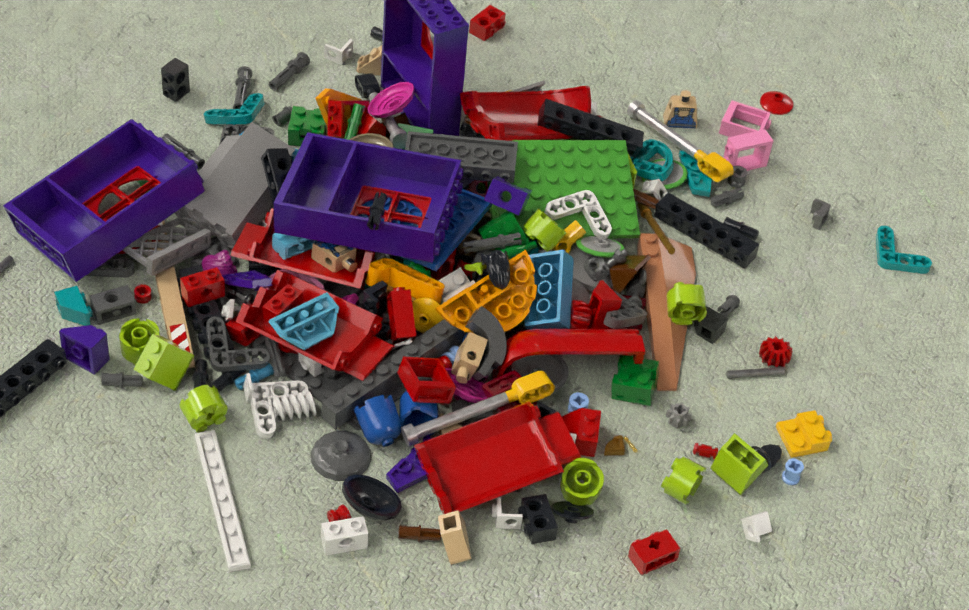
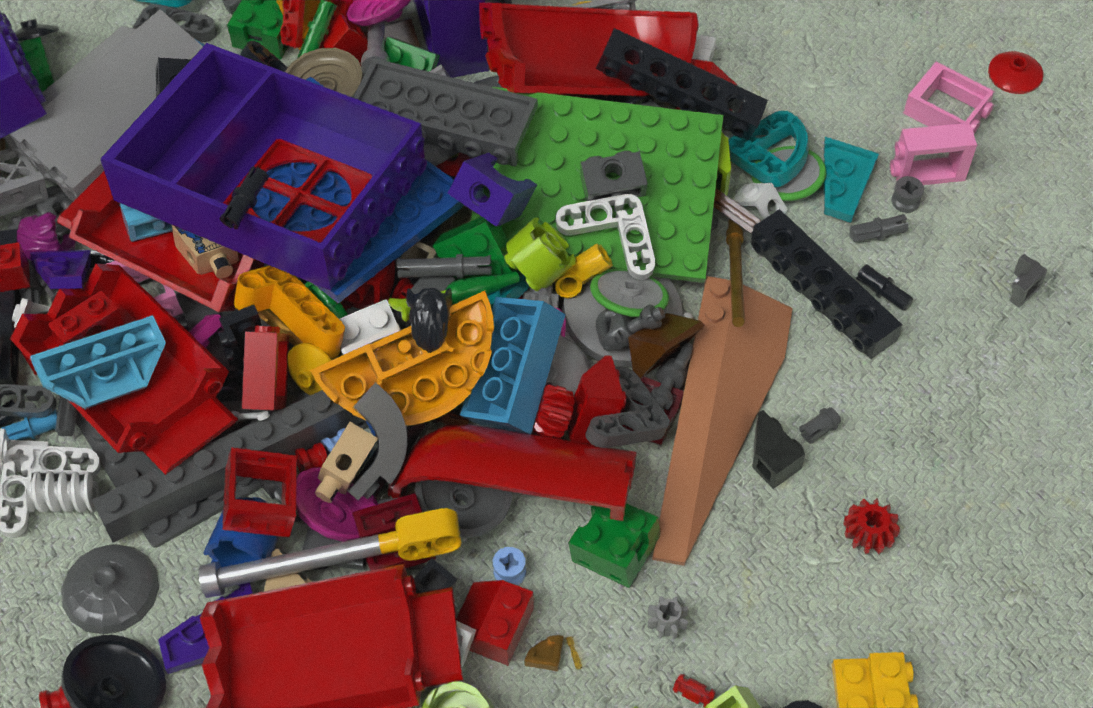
camera: 20 degrees right, 10 degrees up
dark grey pin [162,133,205,170] -> none
blue cylinder [354,395,402,447] -> none
piece [627,100,734,182] -> none
torso [663,90,697,128] -> none
lime brick [666,282,707,325] -> none
flat silver bar [726,367,785,378] -> none
none -> dark grey brick [580,151,648,201]

